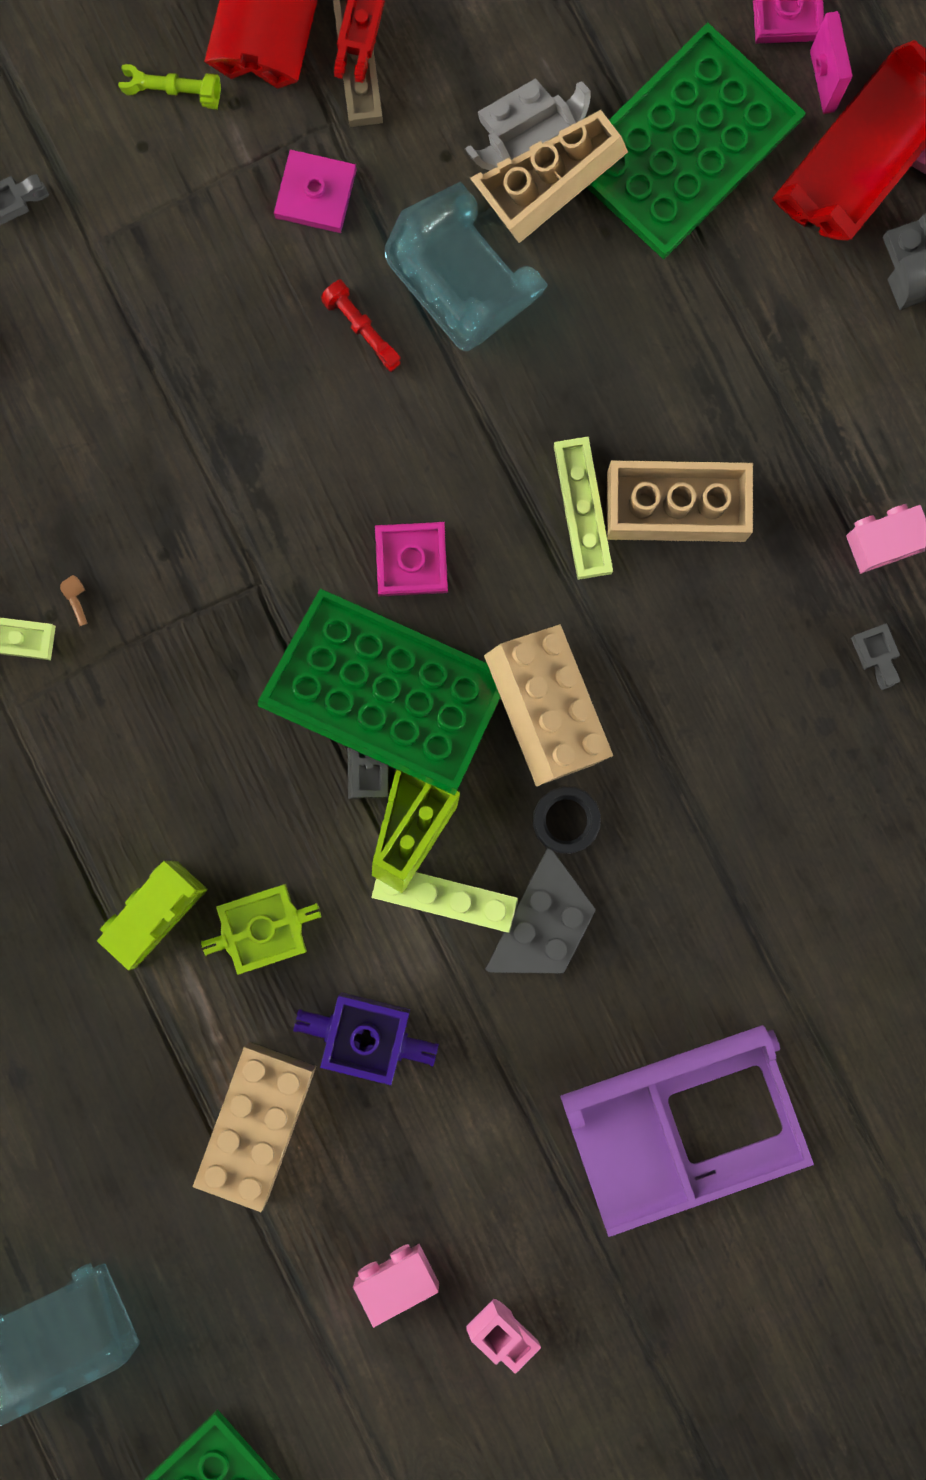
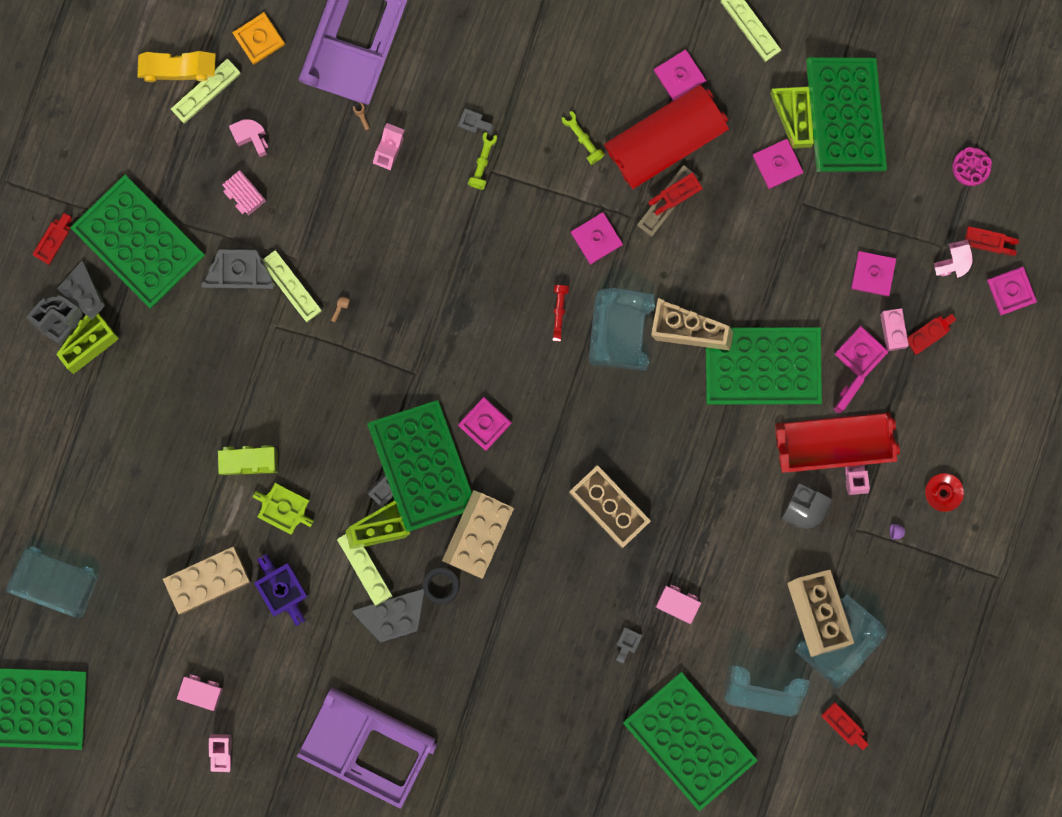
camera: 45 degrees right, 0 degrees up
light grey plate [465,78,591,170] -> none
yellowish green plate [554,436,613,580] -> none
none -> lime piece [468,132,497,190]

